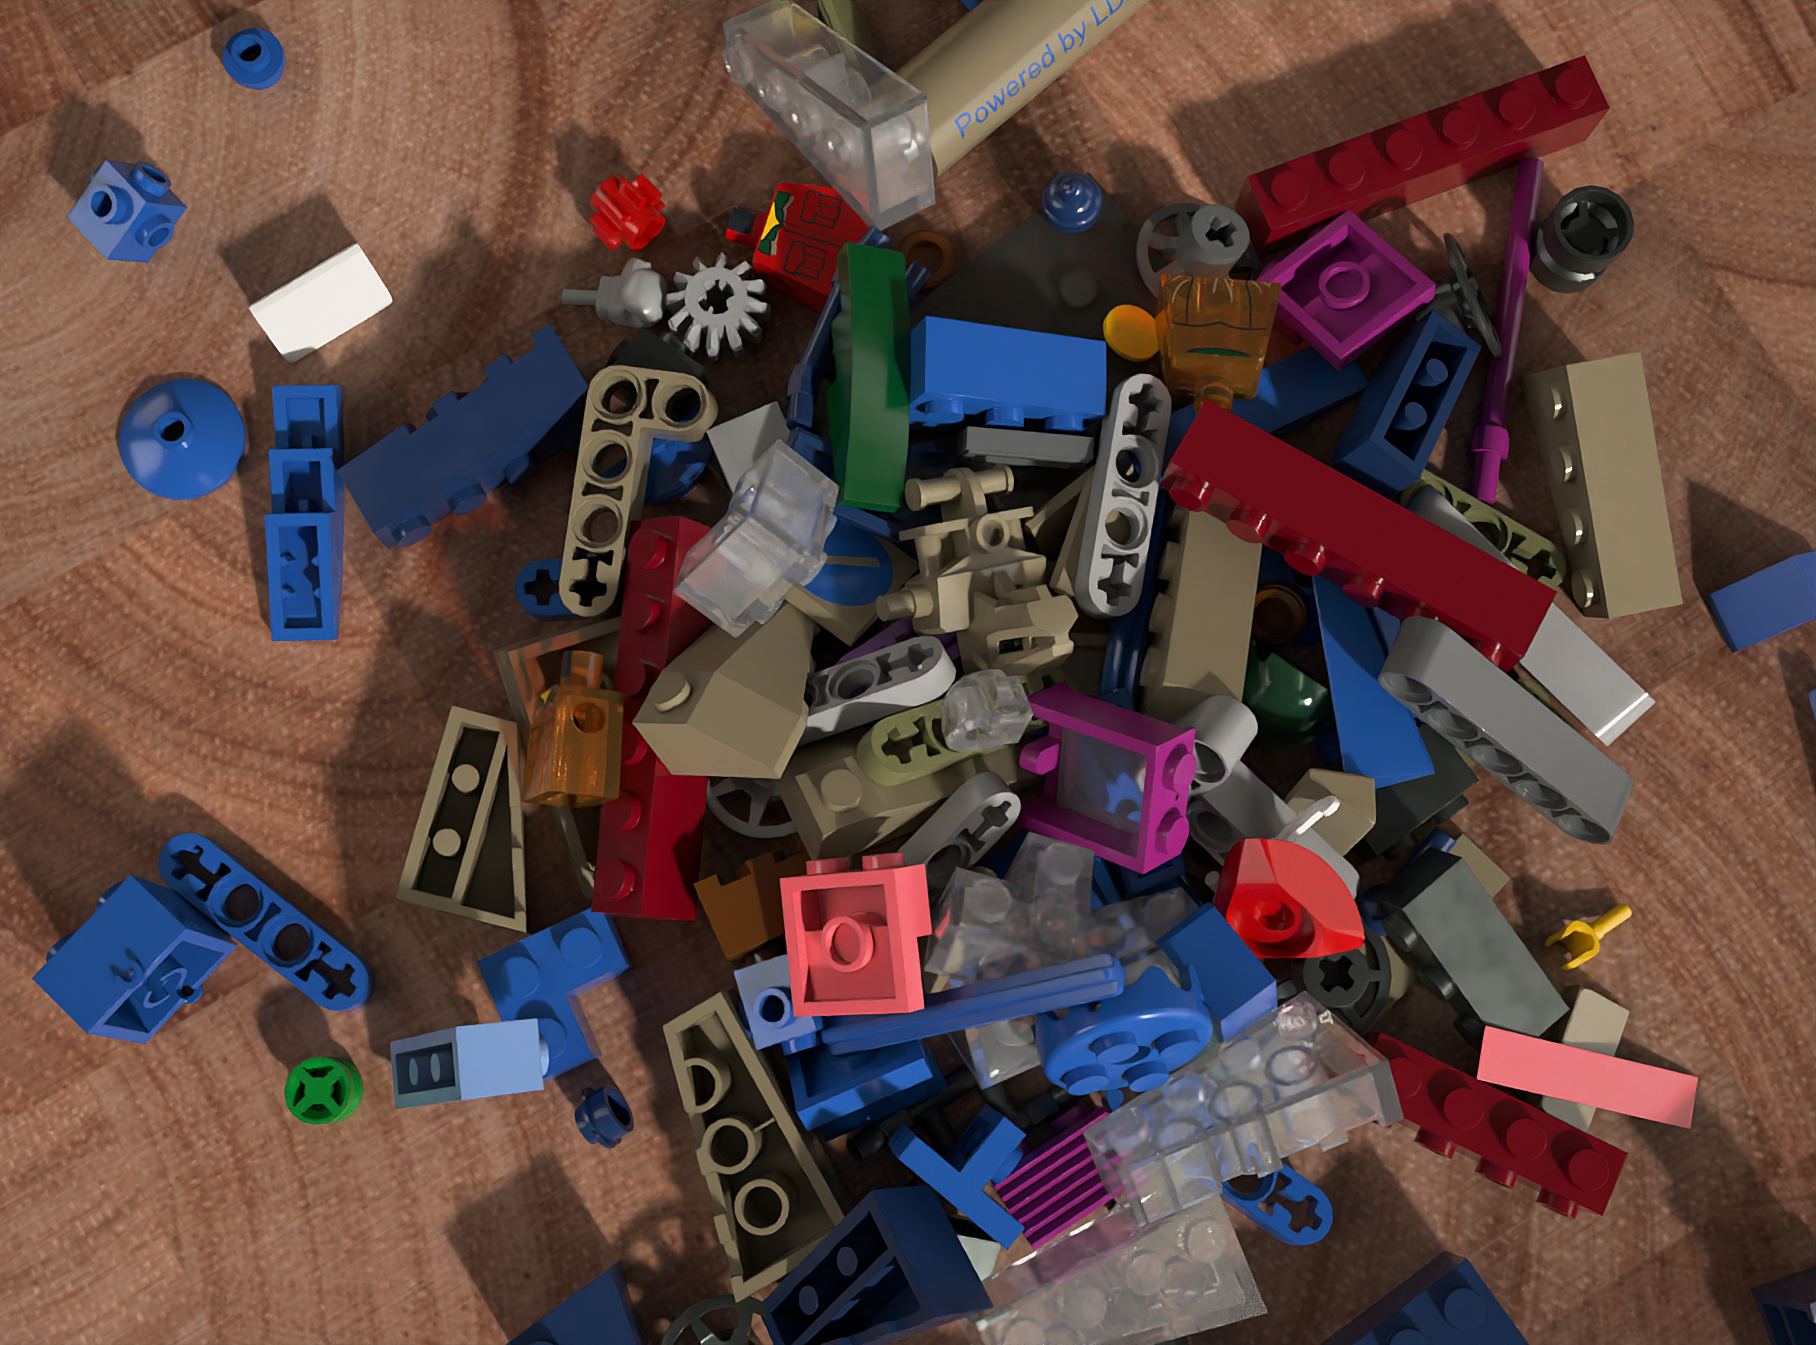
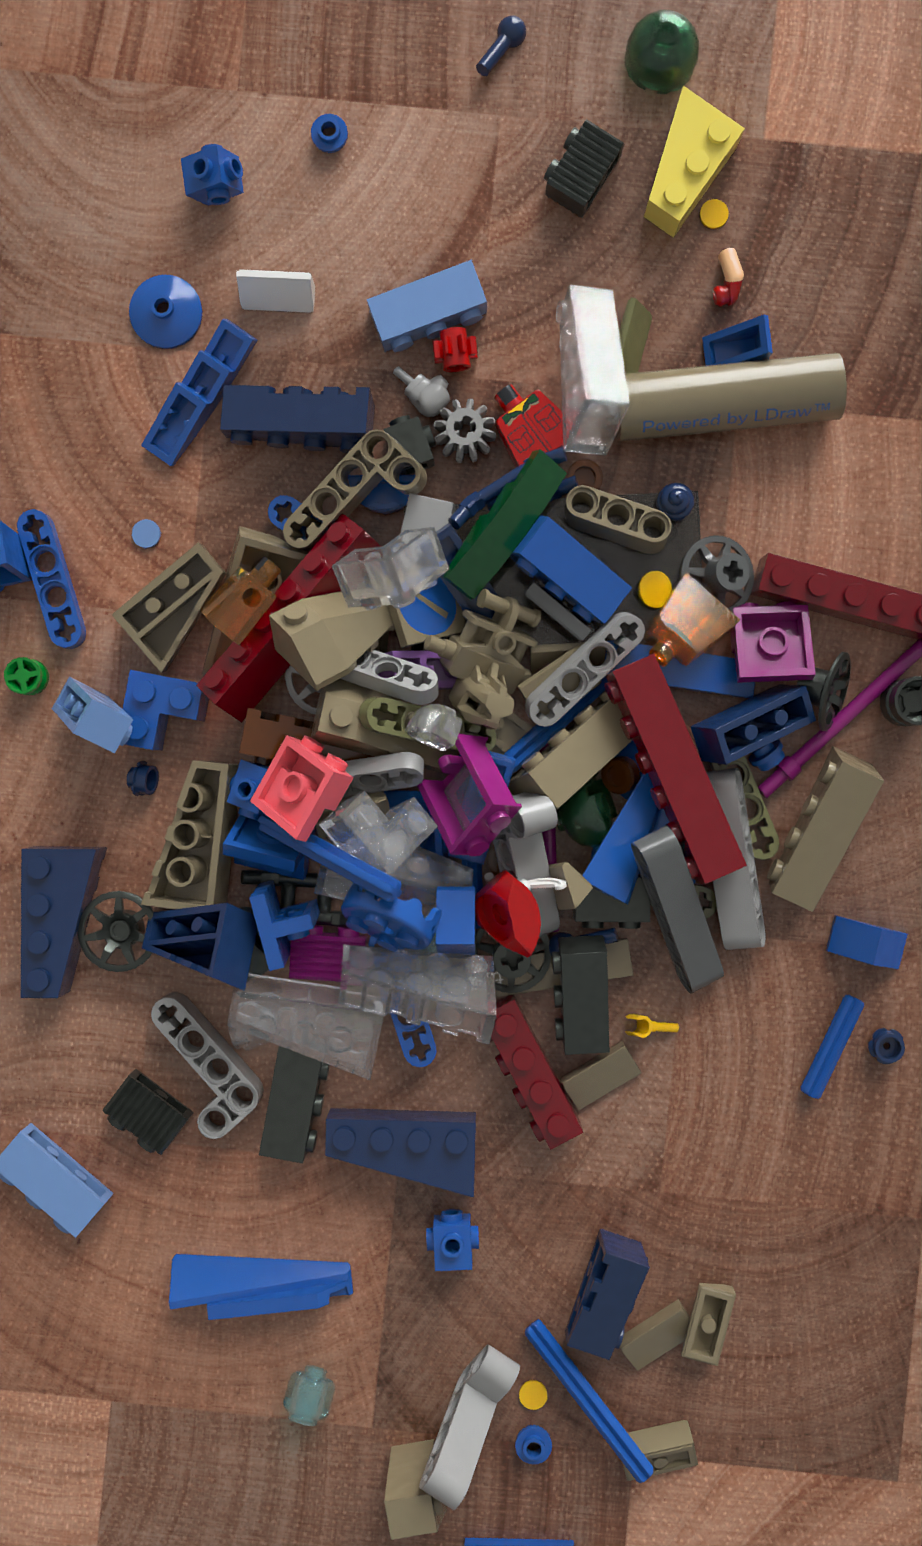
camera: 45 degrees right, 10 degrees up
coral sticker [1476,1026,1698,1129] -> none
none -> medium blue piece [132,519,161,548]
none -> medium blue brick [366,260,487,352]
none -> dark tan beam [564,485,672,554]
none -> blue plate [748,739,785,771]

